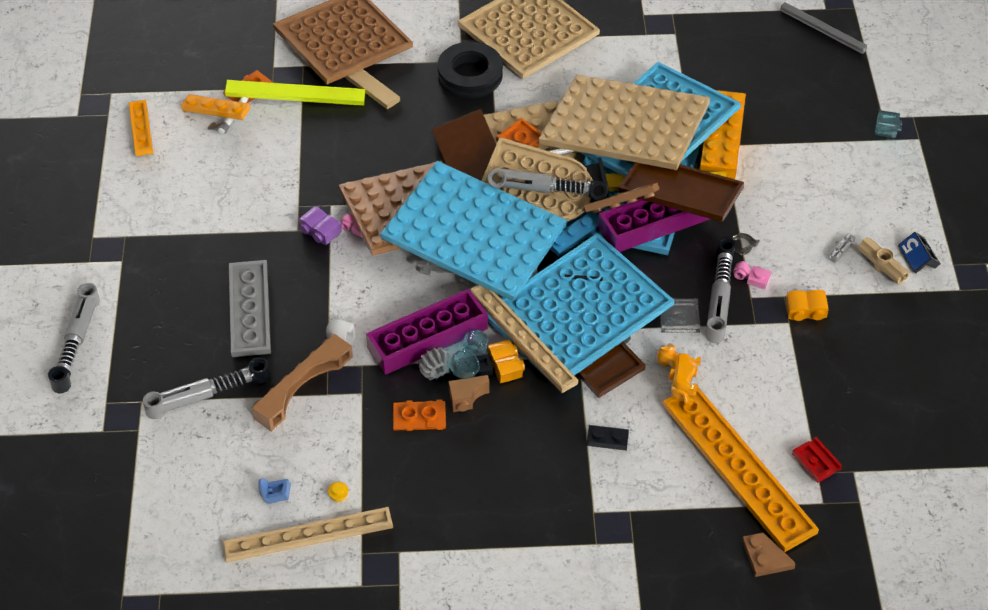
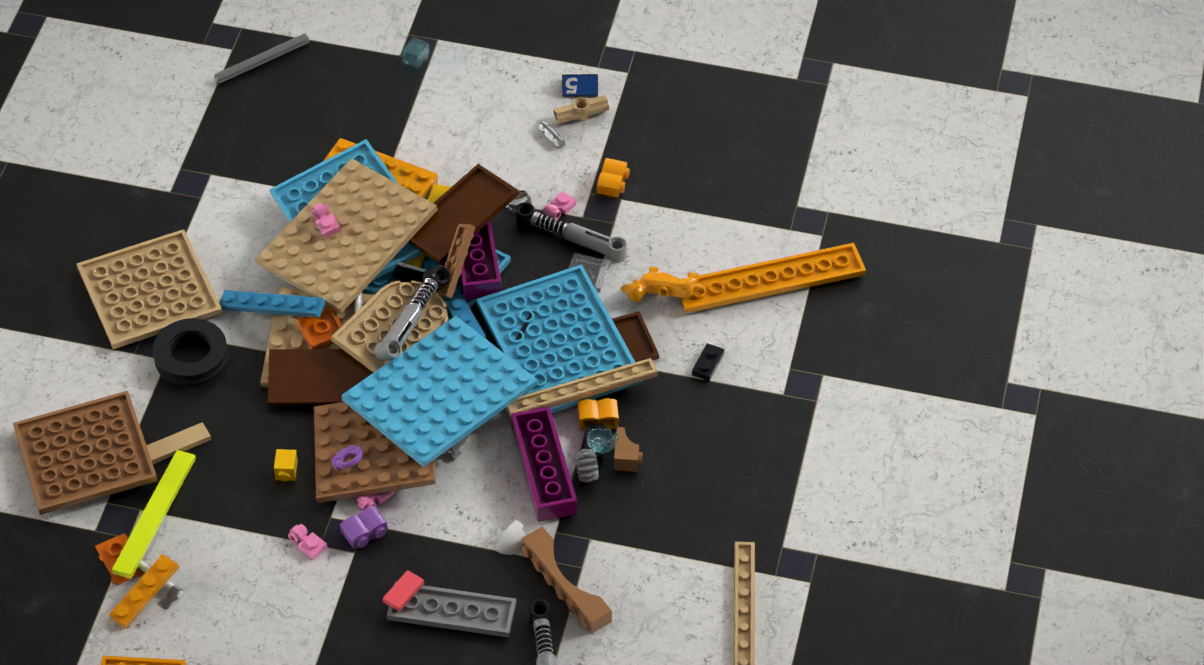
camera: 75 degrees left, 0 degrees up
medium blue plate [258,478,291,503] -> none
yellow plate [328,482,349,502] -> none
orange piece [393,400,446,431] -> none
clear light blue head [461,329,489,357] -> none
medium nougat wing [742,533,795,577] -> none
red plate [792,437,842,483] -> none
none -> dark azure plate [219,290,325,318]
none -> yellow brick [274,449,298,481]
none -> bright pink plate [288,524,327,560]
none -> bright pink plate [311,203,341,238]
none -> medium lavender piece [332,445,363,471]
none -> coral tile [383,570,424,612]

